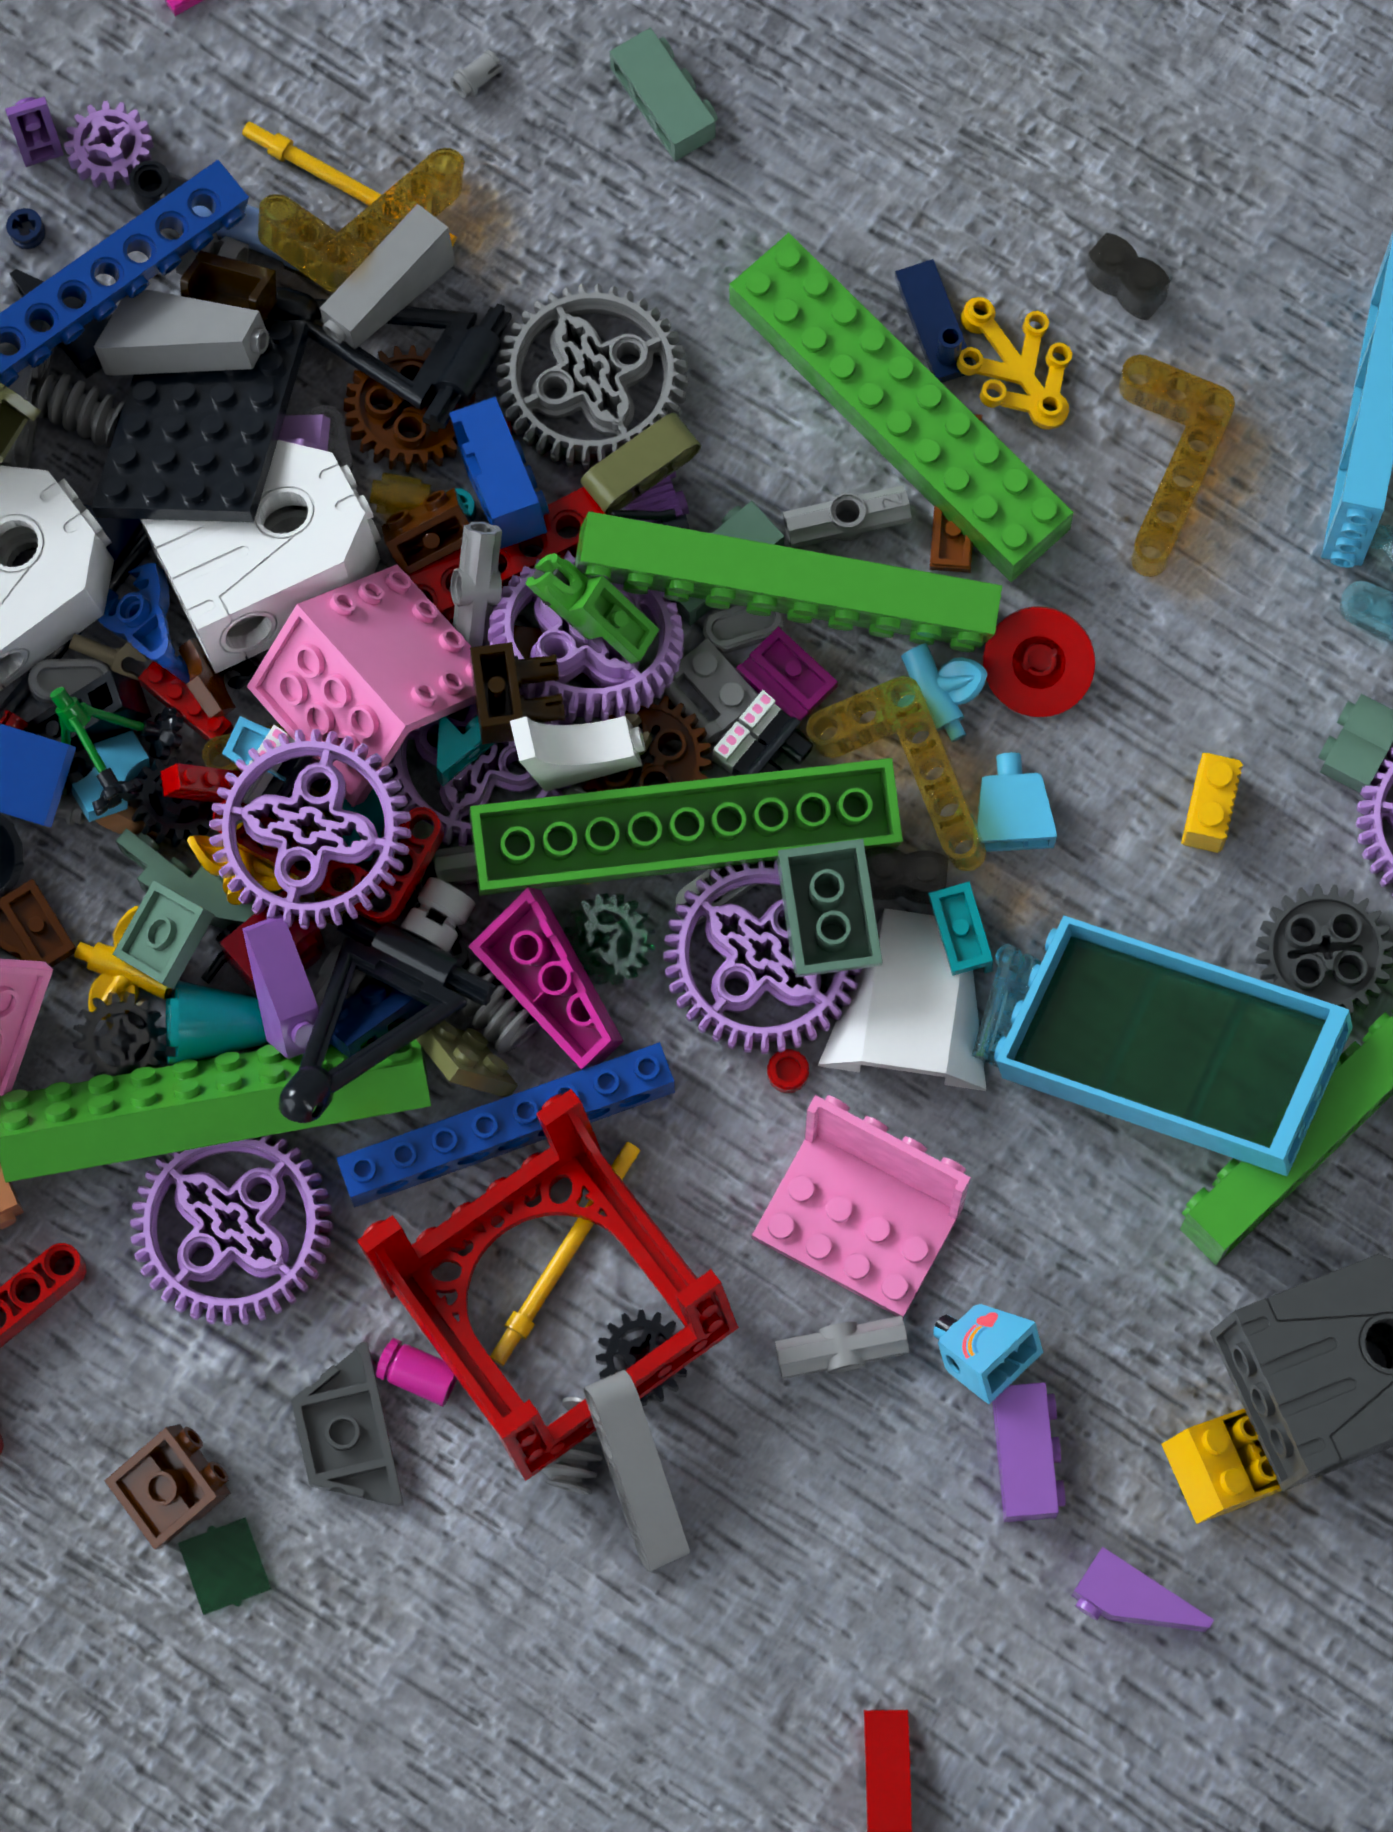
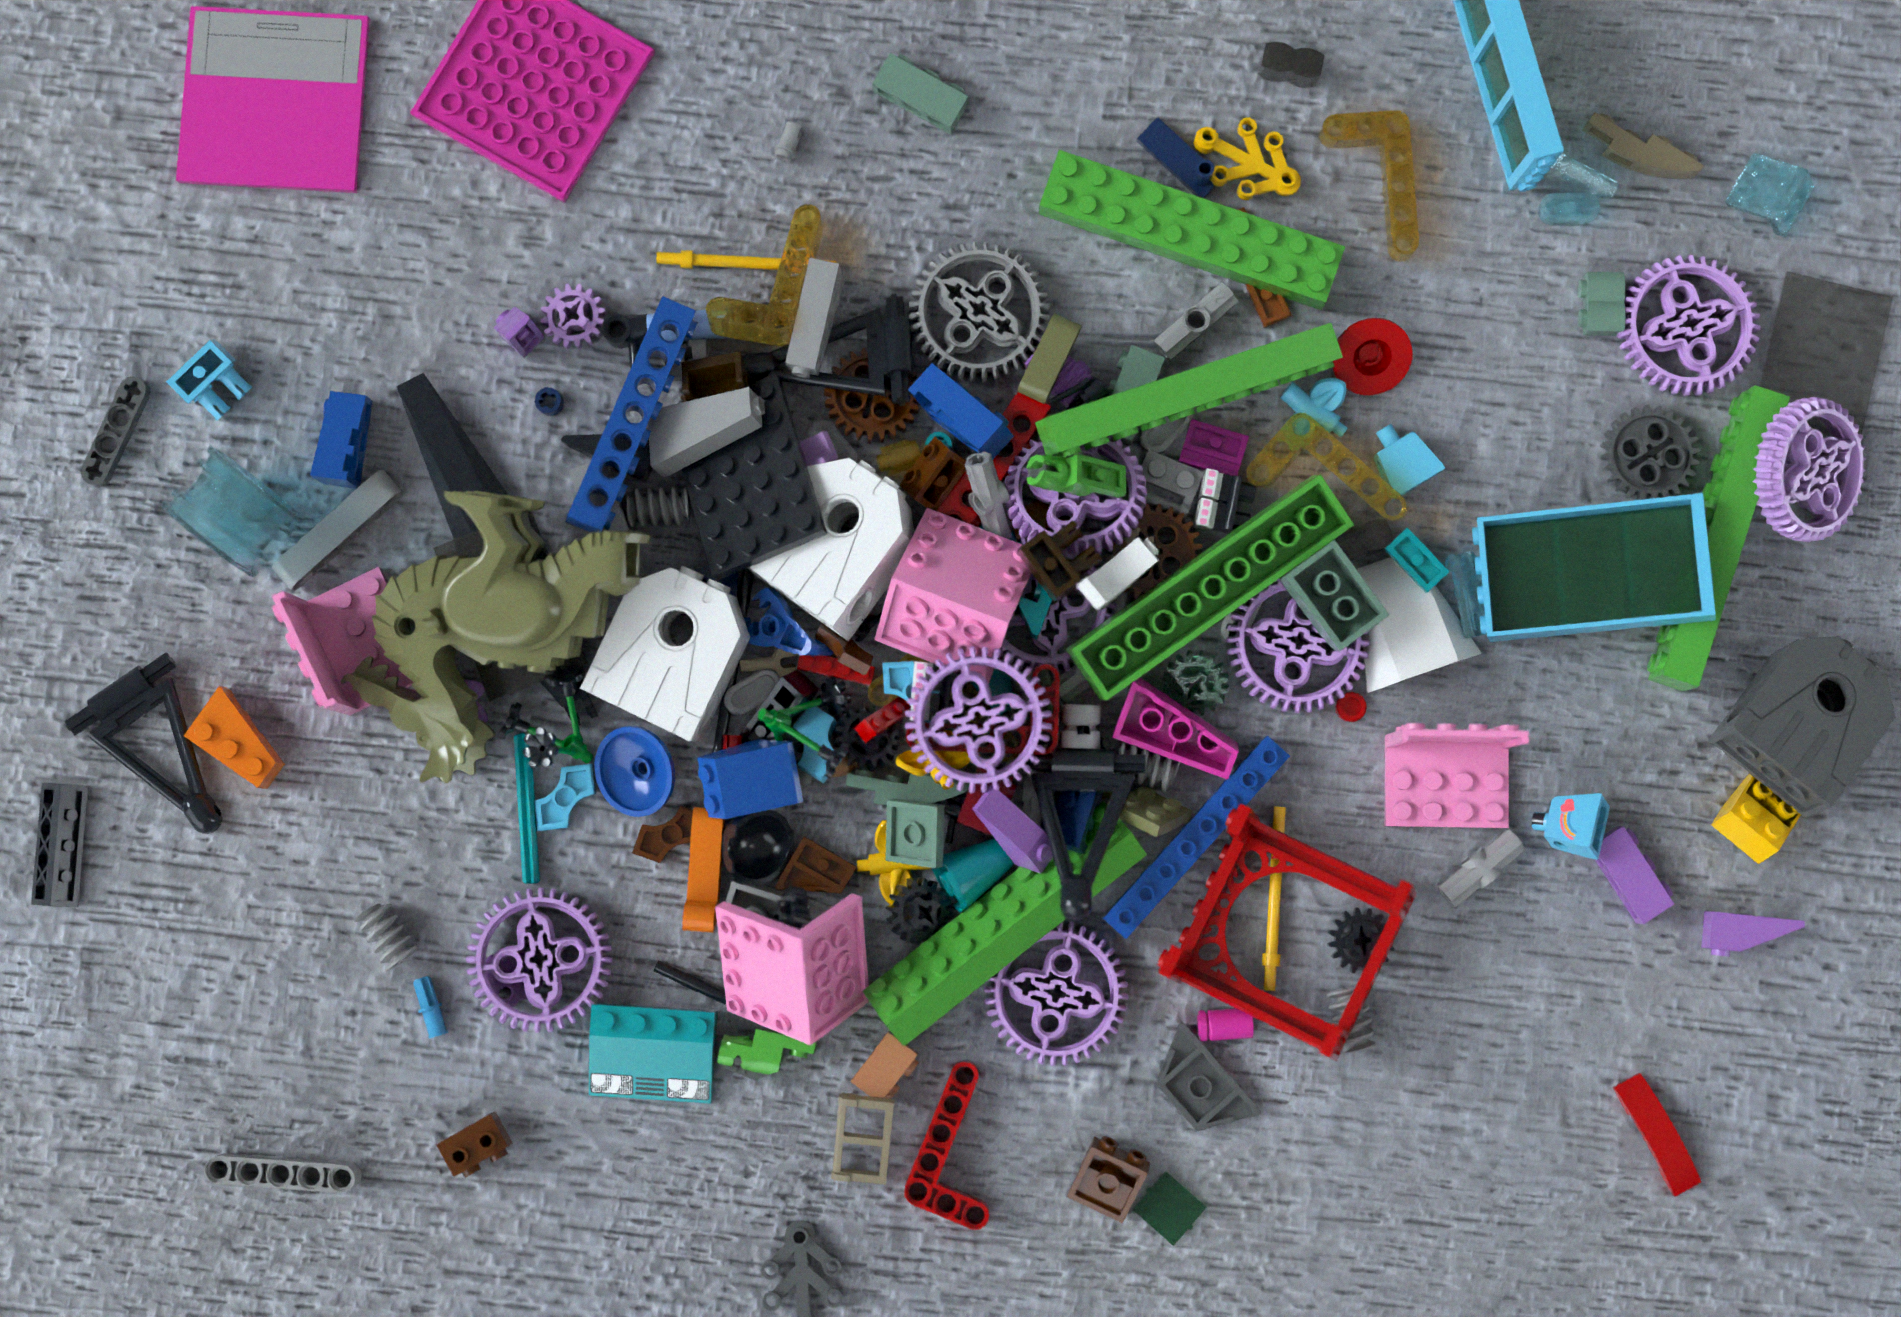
camera: 25 degrees left, 10 degrees up
light grey beam [583,1370,690,1572] -> none
yellow brick [1181,753,1243,853] -> none

